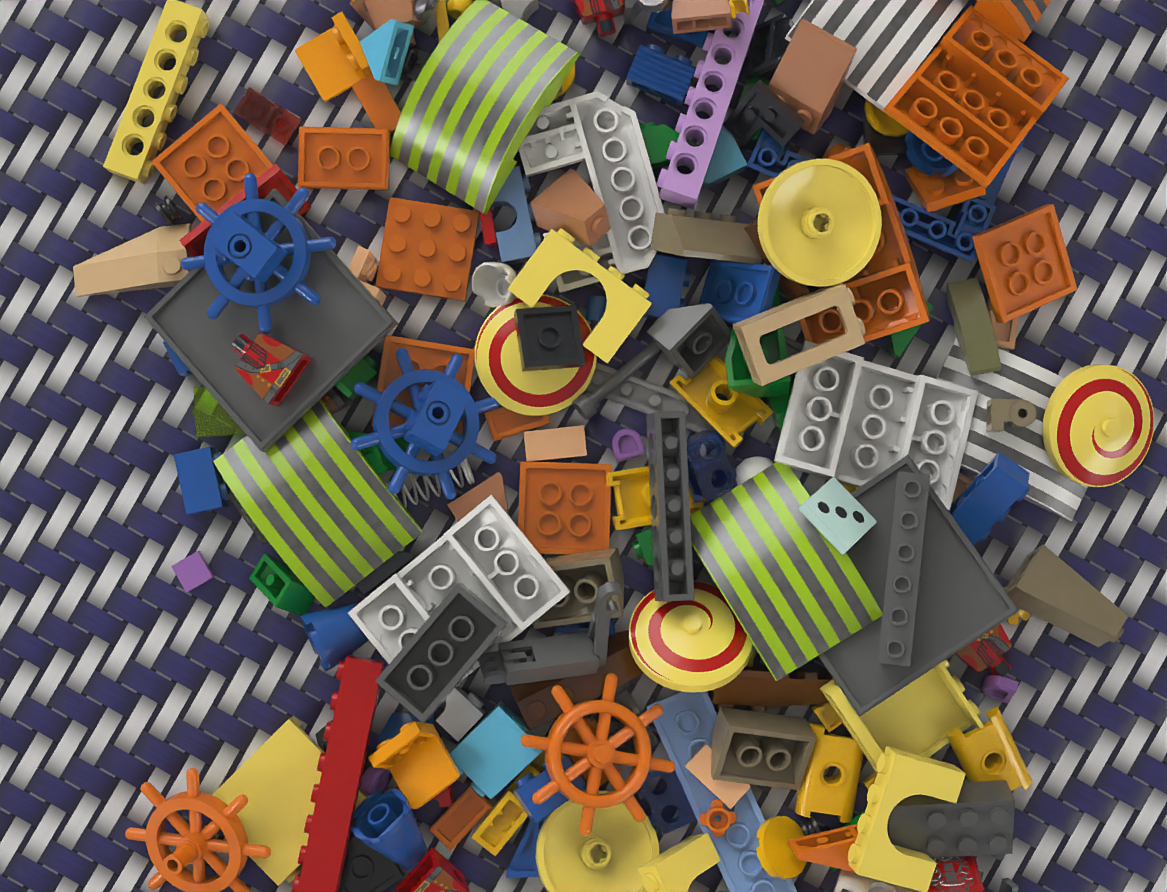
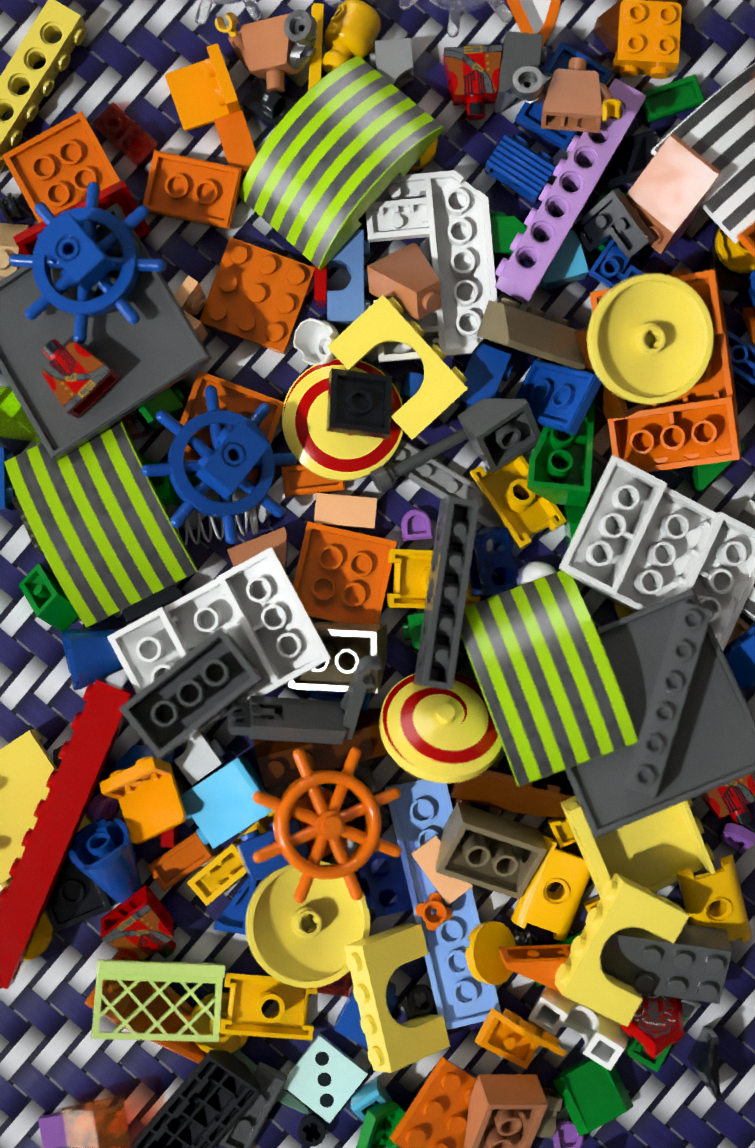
camera: 10 degrees right, 0 degrees up
medium azure slope [360,19,414,86] -> none
tan piece [733,284,866,386] -> none
light aqua tile [798,477,877,555] -> none

